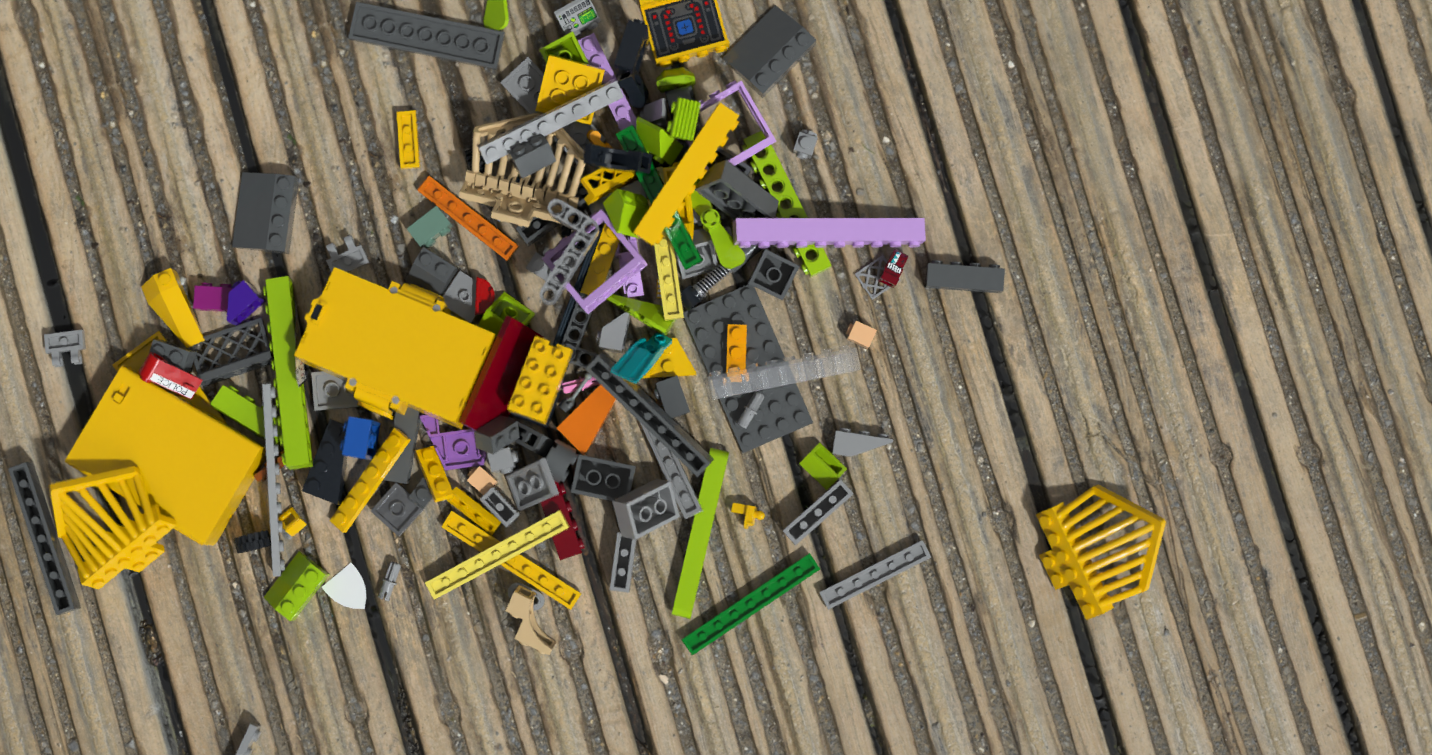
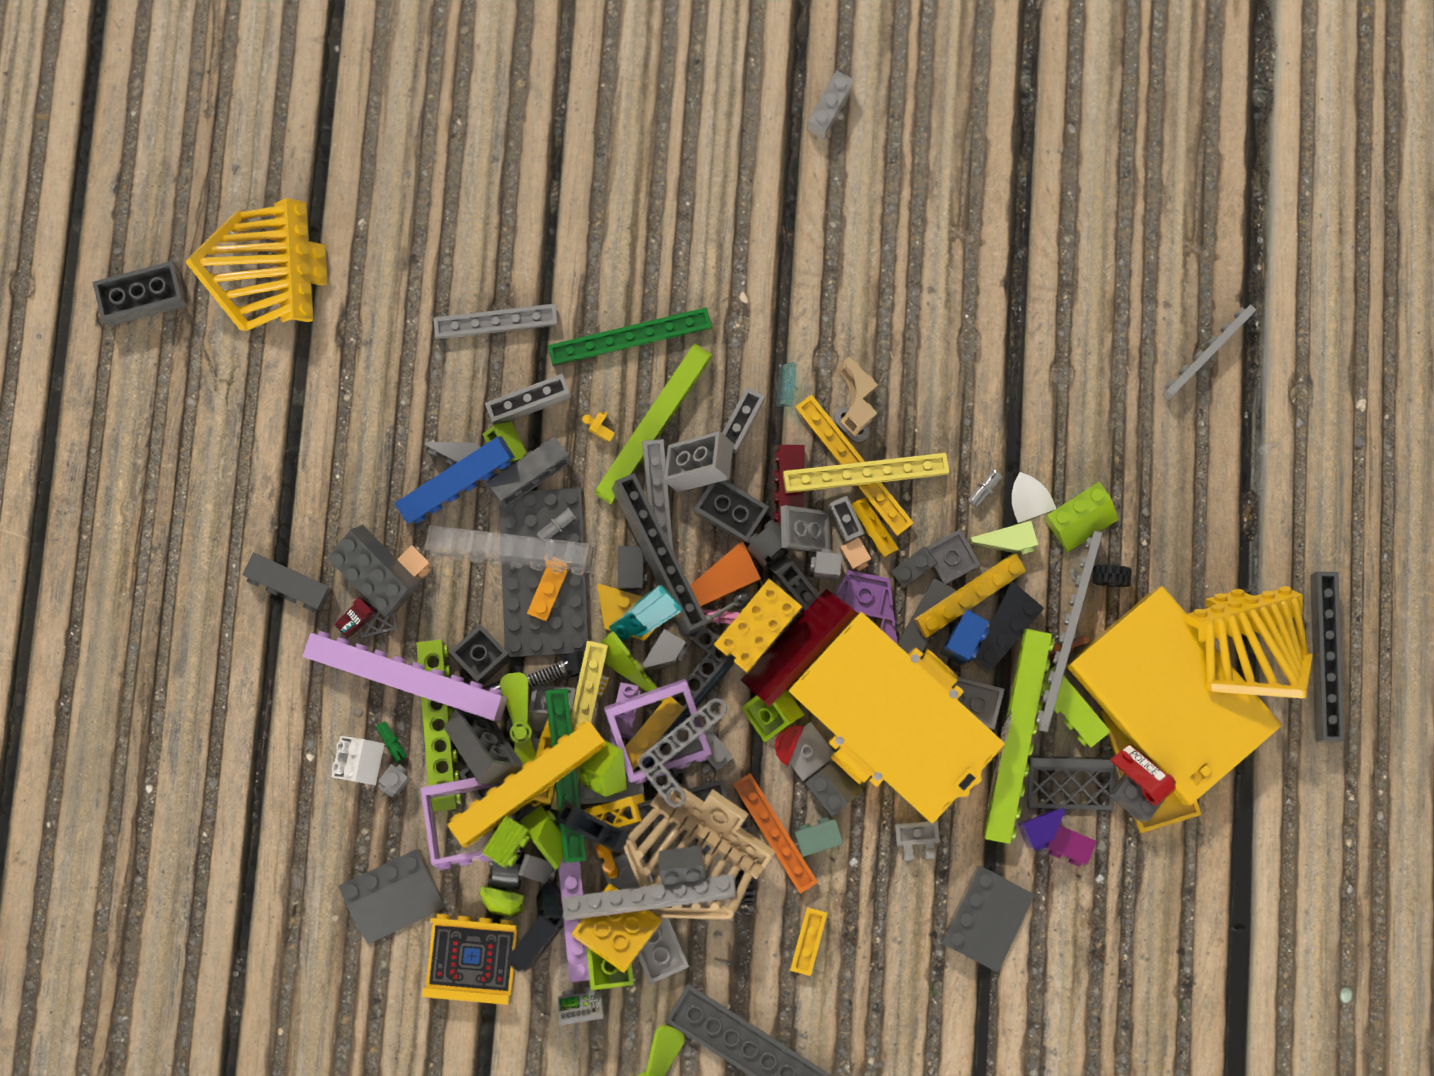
camera: 160 degrees left, 5 degrees down
light grey plate [44,330,86,367] -> none
yellow wedge [141,268,205,348] -> none
yellow slope [279,507,307,536] -> none
yellow plate [415,446,454,502] -> none
dark grey brick [474,415,520,454] -> none
none -> dark grey brick [93,261,188,327]
none -> dark grey brick [327,525,420,617]
none -> white slope [331,736,384,785]
none -> green axle [376,721,408,763]
none -> blue brick [394,436,515,525]
none -> dark grey brick [487,436,571,509]
none -> clear light blue slope [776,362,796,407]
none -> yellowish green slope [969,521,1038,555]

